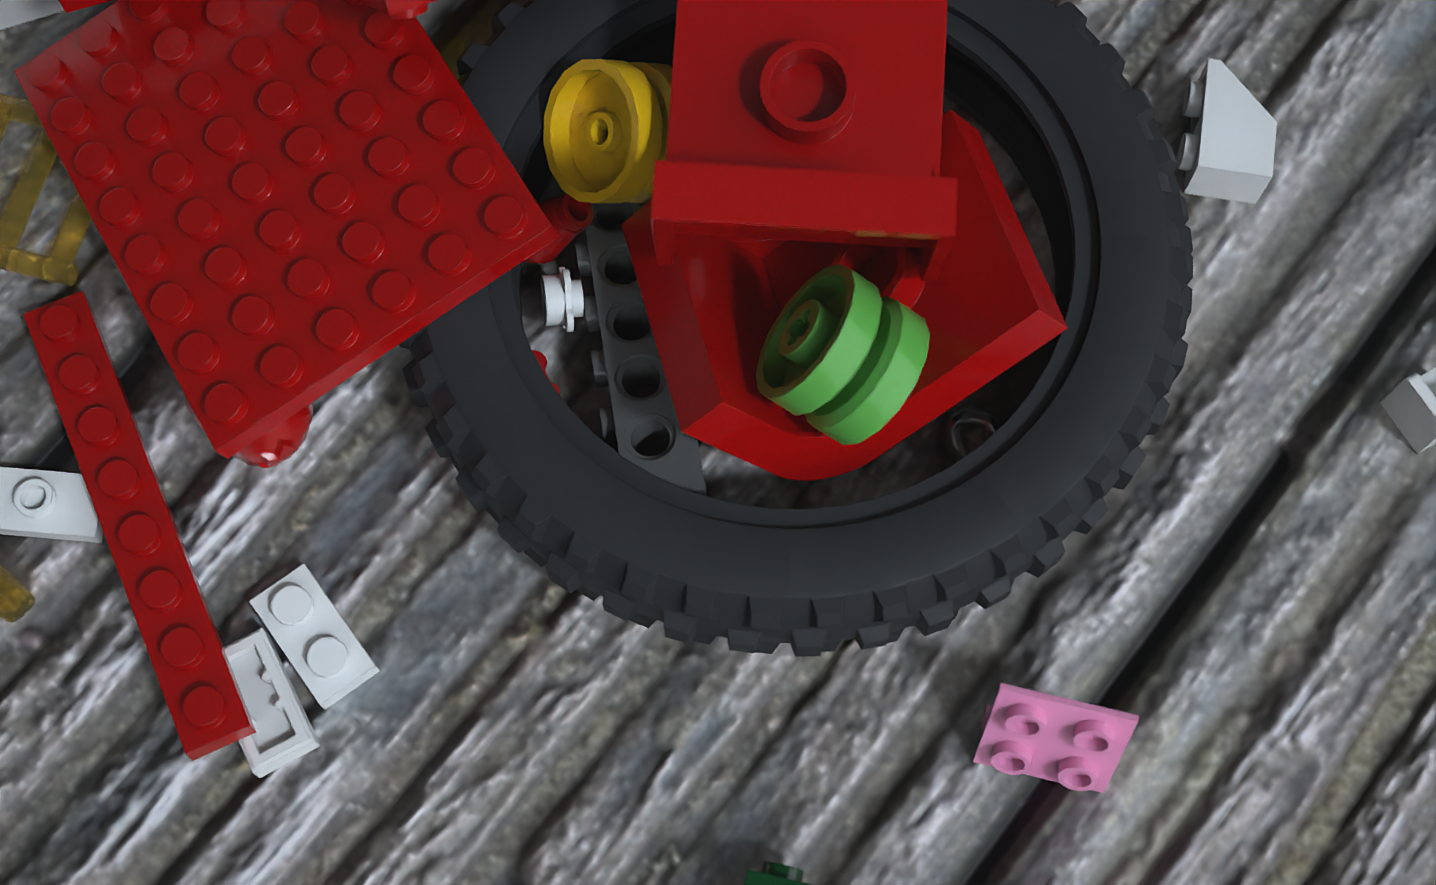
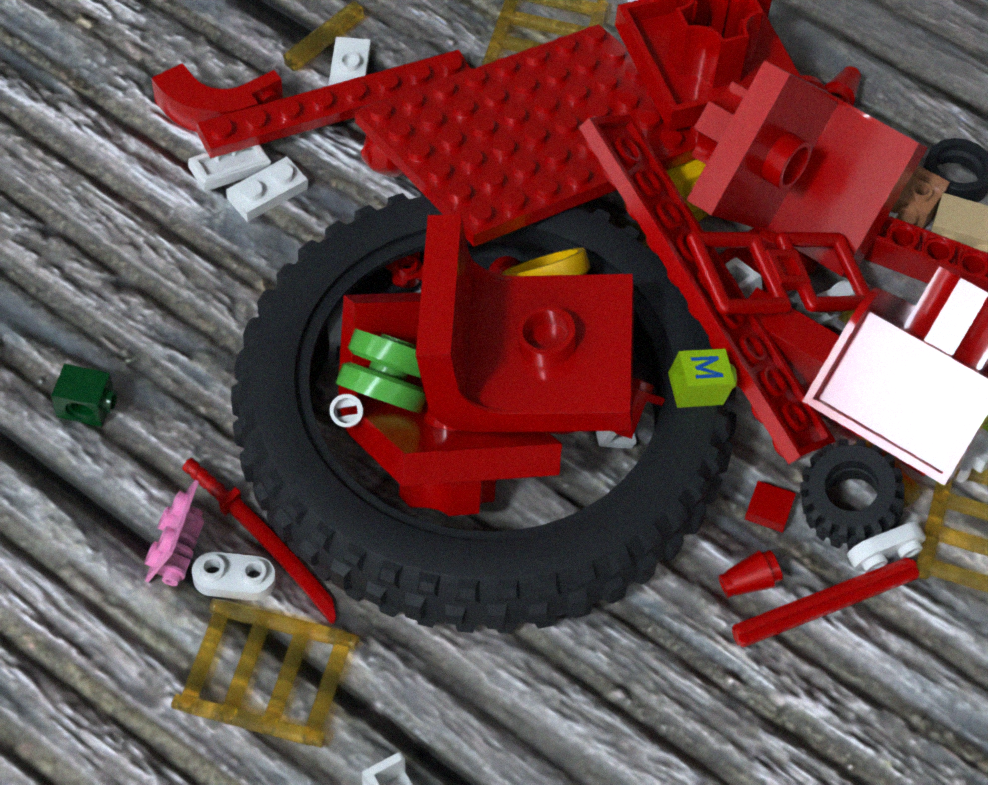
camera: 85 degrees right, 15 degrees down
white slope [1177,58,1277,204] -> none
none -> red arch [151,63,283,132]
none -> clear yellow bar [171,598,360,748]
none -> red sword [182,458,336,624]
none -> white plate [192,552,276,601]
none -> white hinge [330,394,364,428]

